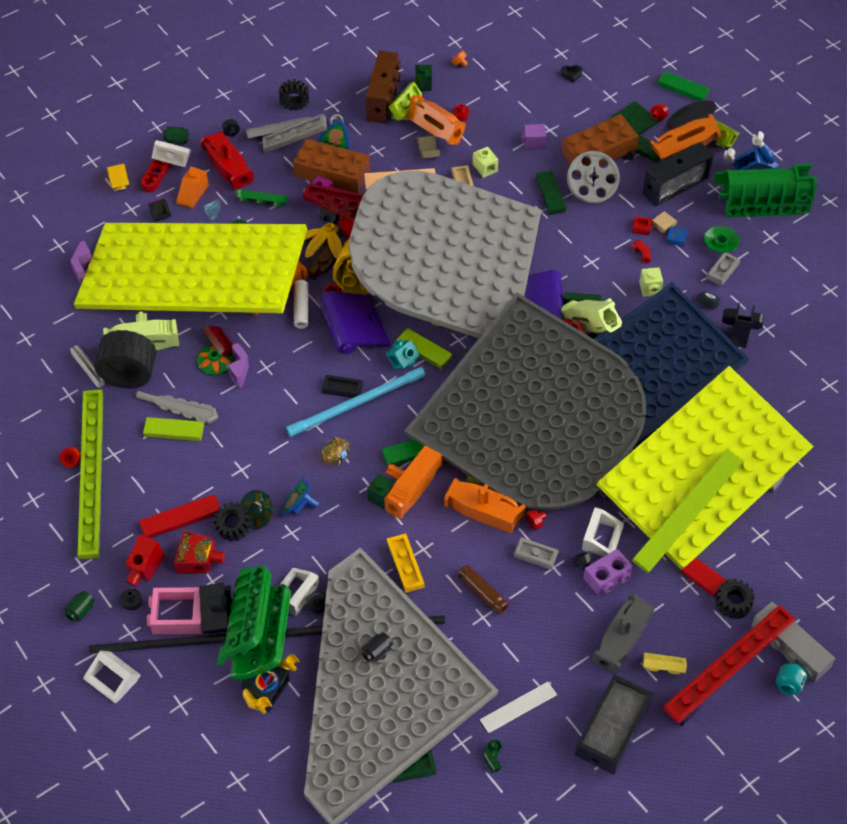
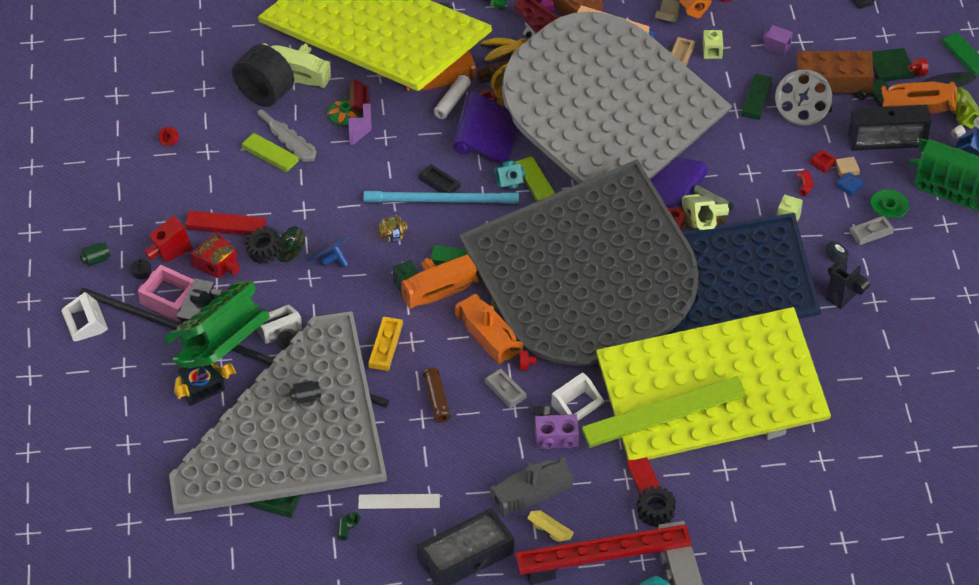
camera: 30 degrees right, 5 degrees down
light grey axle [70,345,106,388] -> none
lime plate [78,390,103,559] -> none

